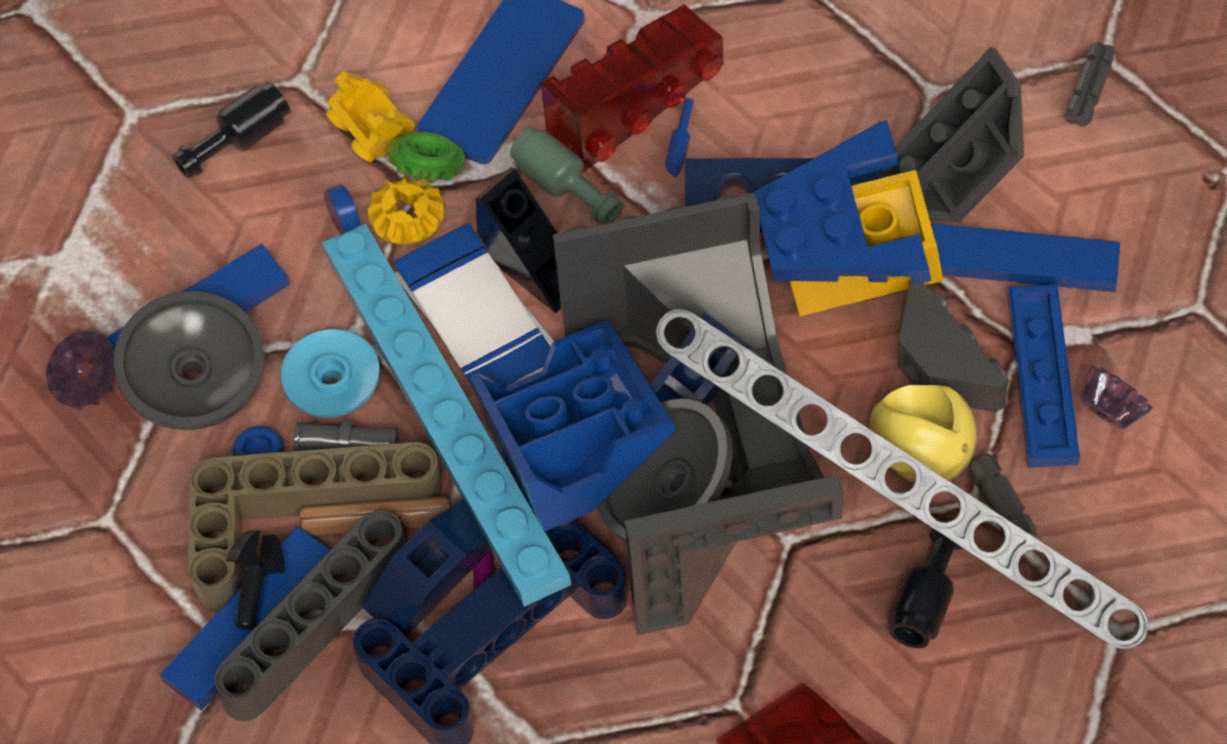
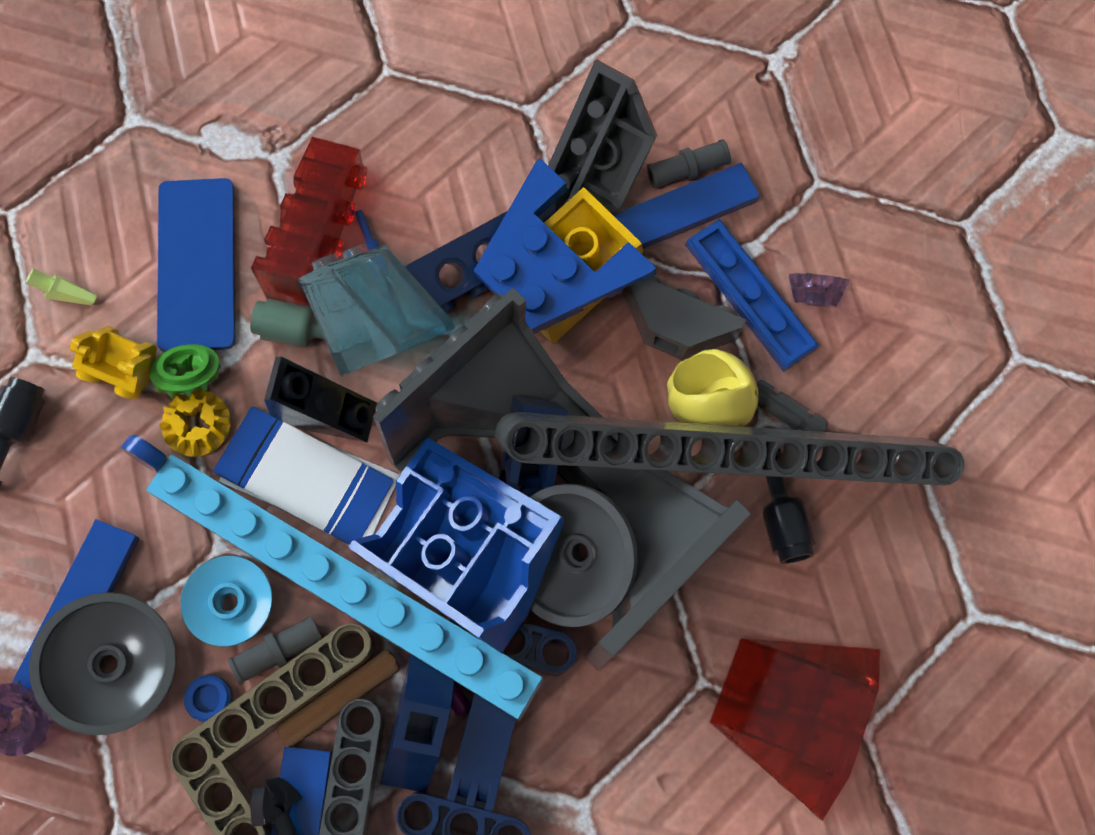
camera: 45 degrees left, 15 degrees up
dark grey axle [1066,42,1115,127] -> none
none -> yellowish green bar [26,268,97,305]
none -> clear light blue slope [298,244,455,376]
none -> dark grey pin [647,139,731,189]

